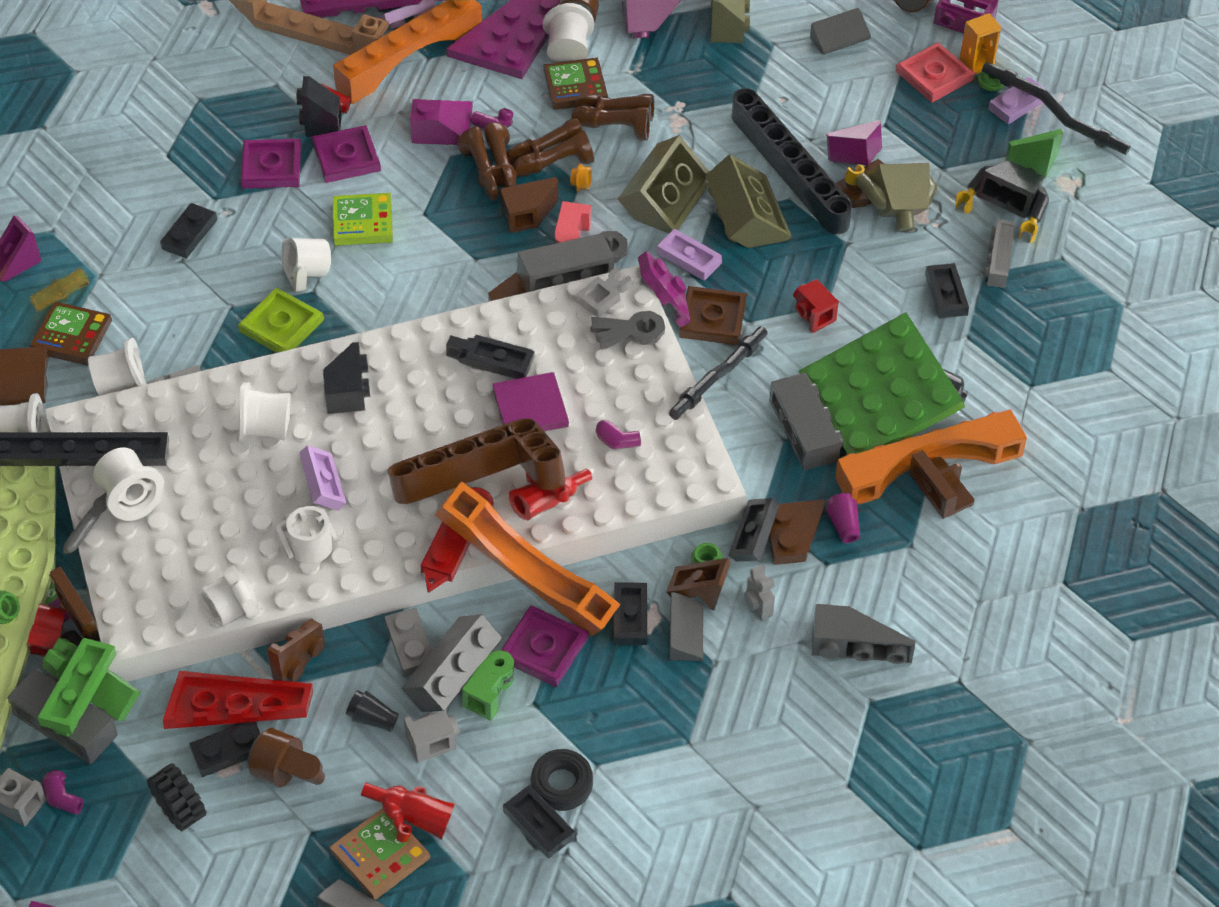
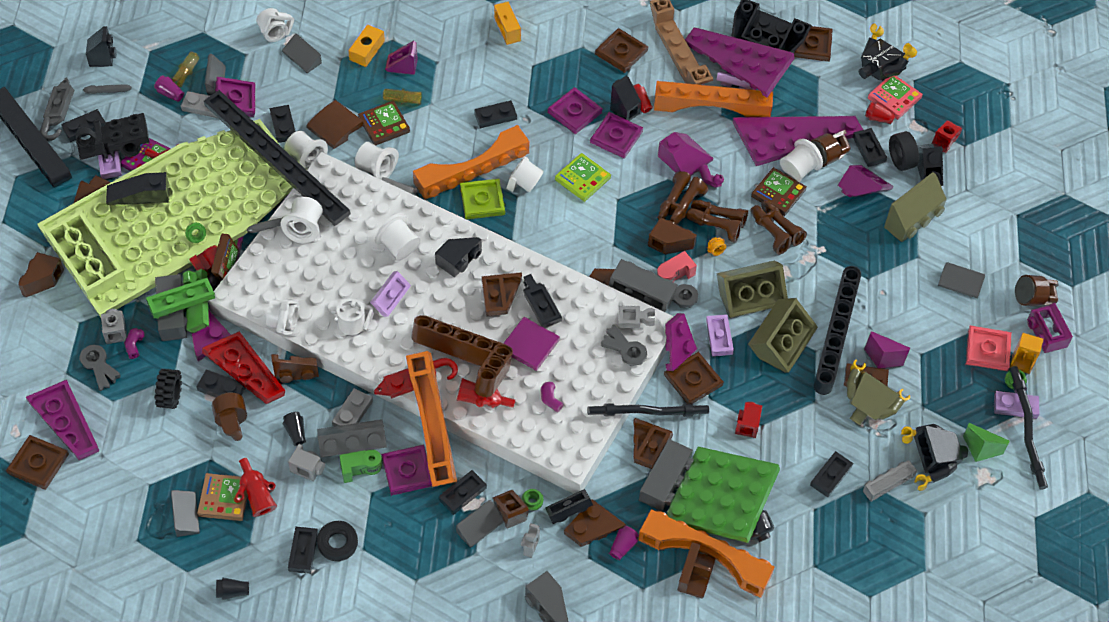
camera: 45 degrees right, 5 degrees up
none -> dark grey piece [79,345,121,391]
none -> magenta wing [192,309,231,362]
none -> orange arch [413,125,530,200]
none -> reddish brown wing [481,272,522,316]
none -> light orange piece [494,2,521,45]
none -> reddish brown tile [595,28,648,73]
none -> reddish brown wing [633,418,673,469]

